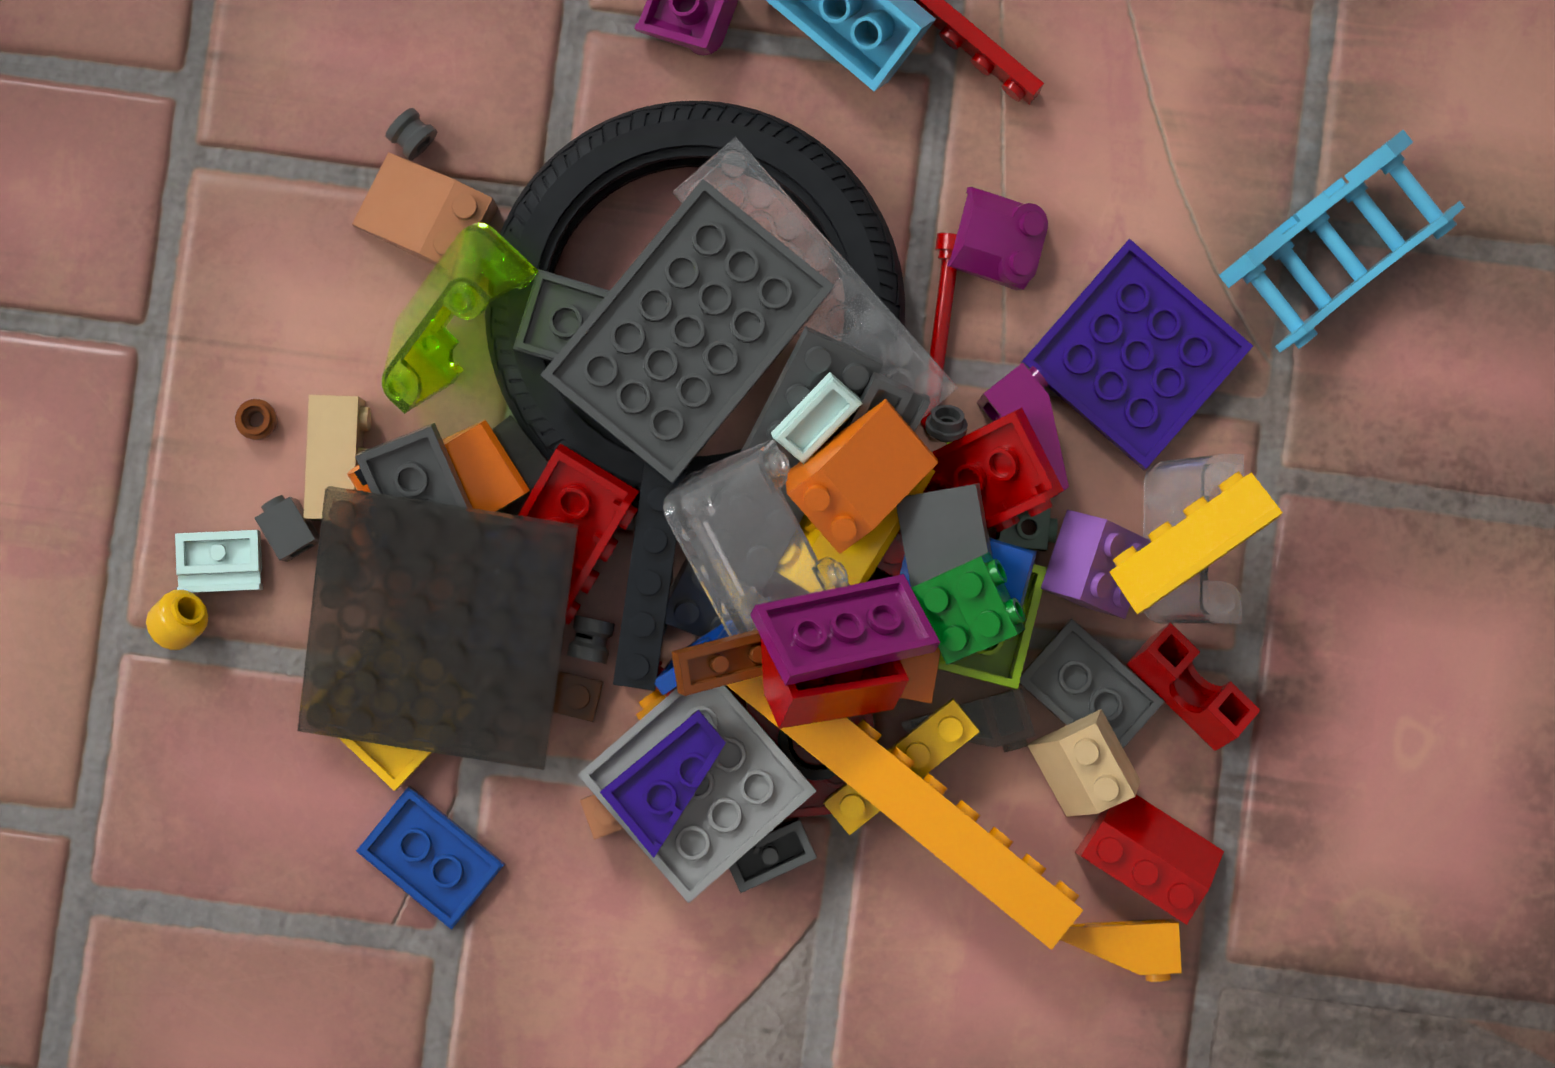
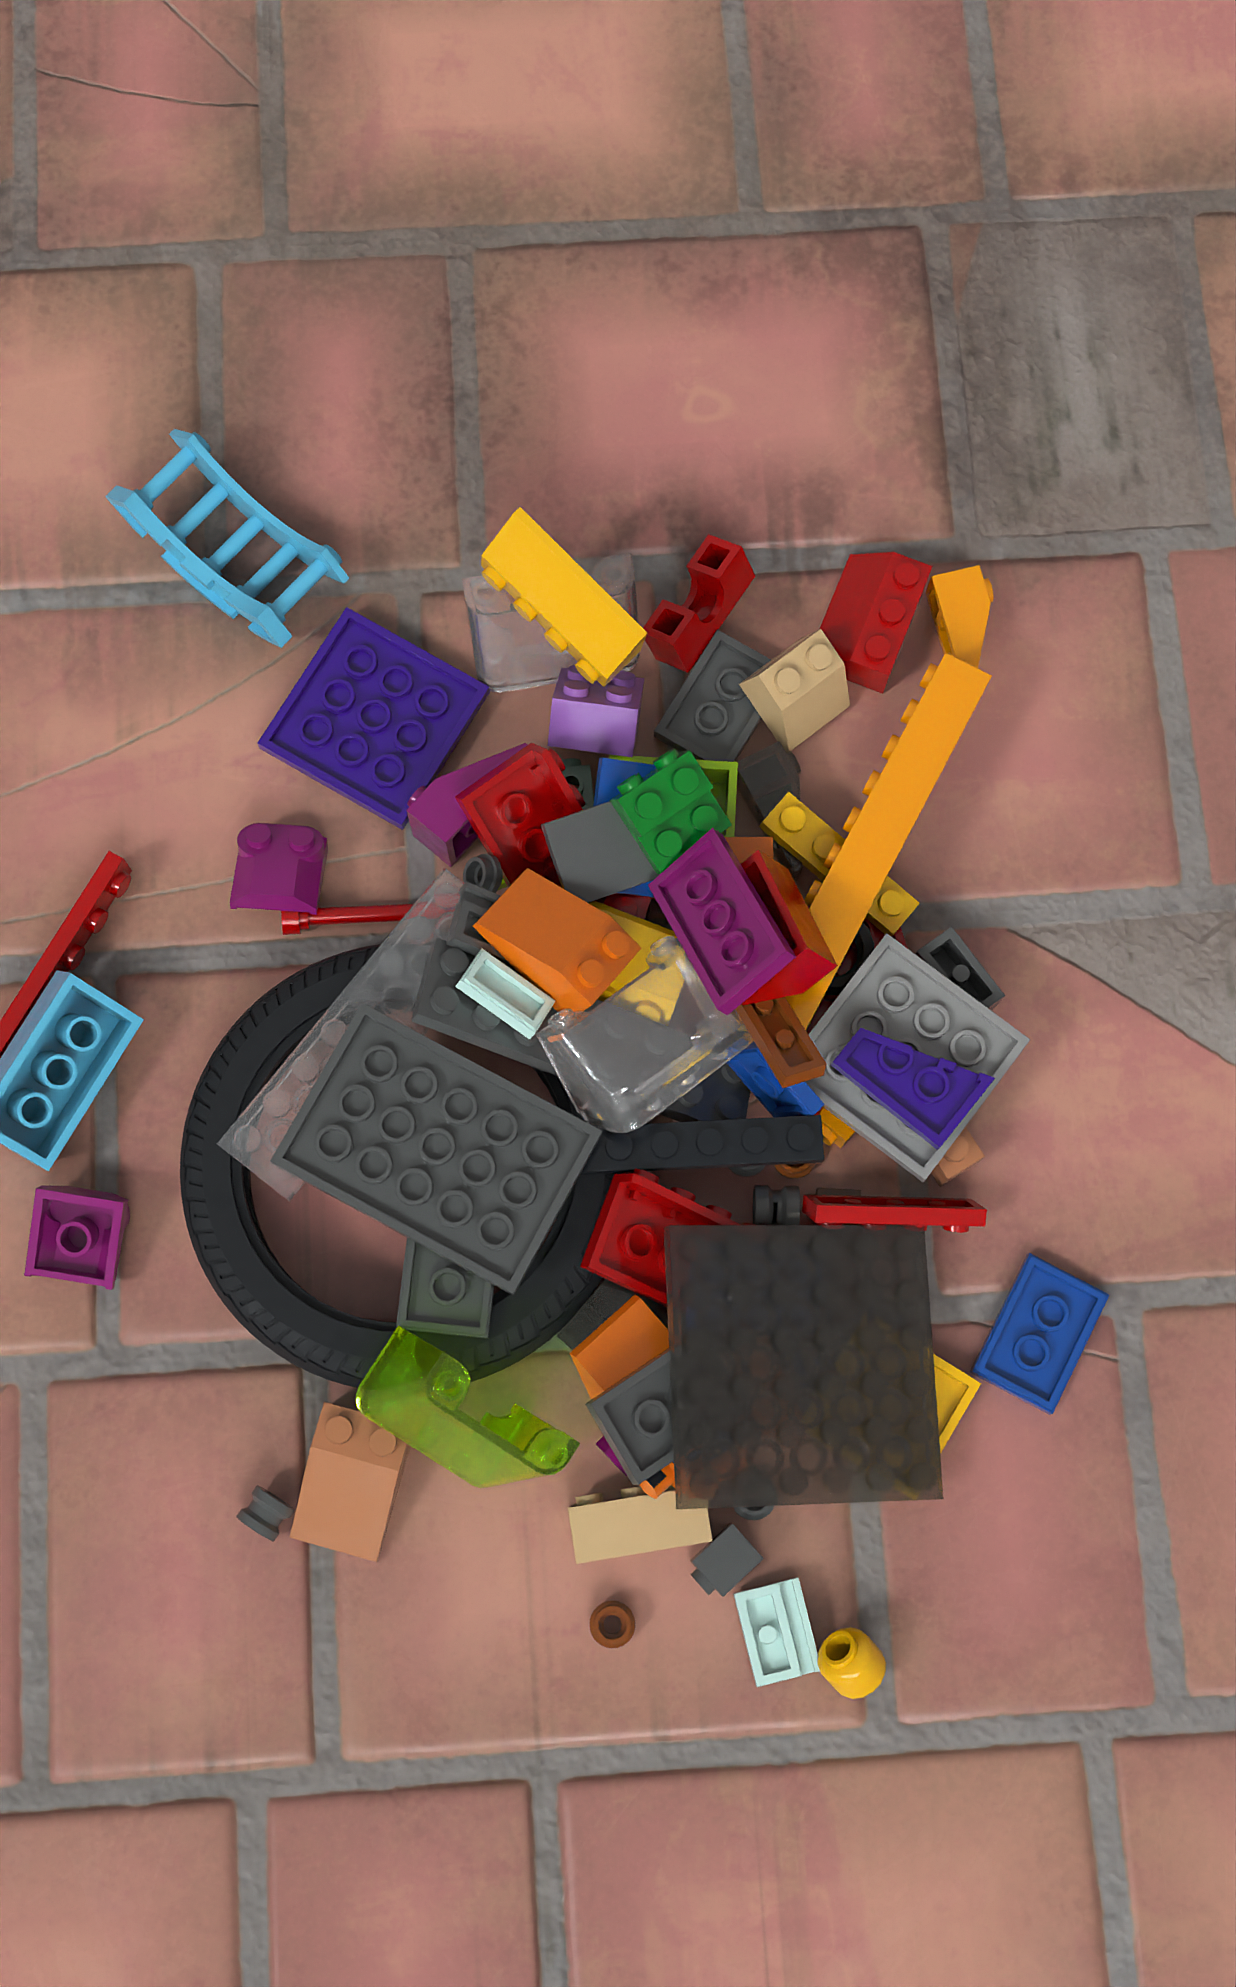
camera: 105 degrees left, 10 degrees down
none -> red plate [802,1194,987,1233]

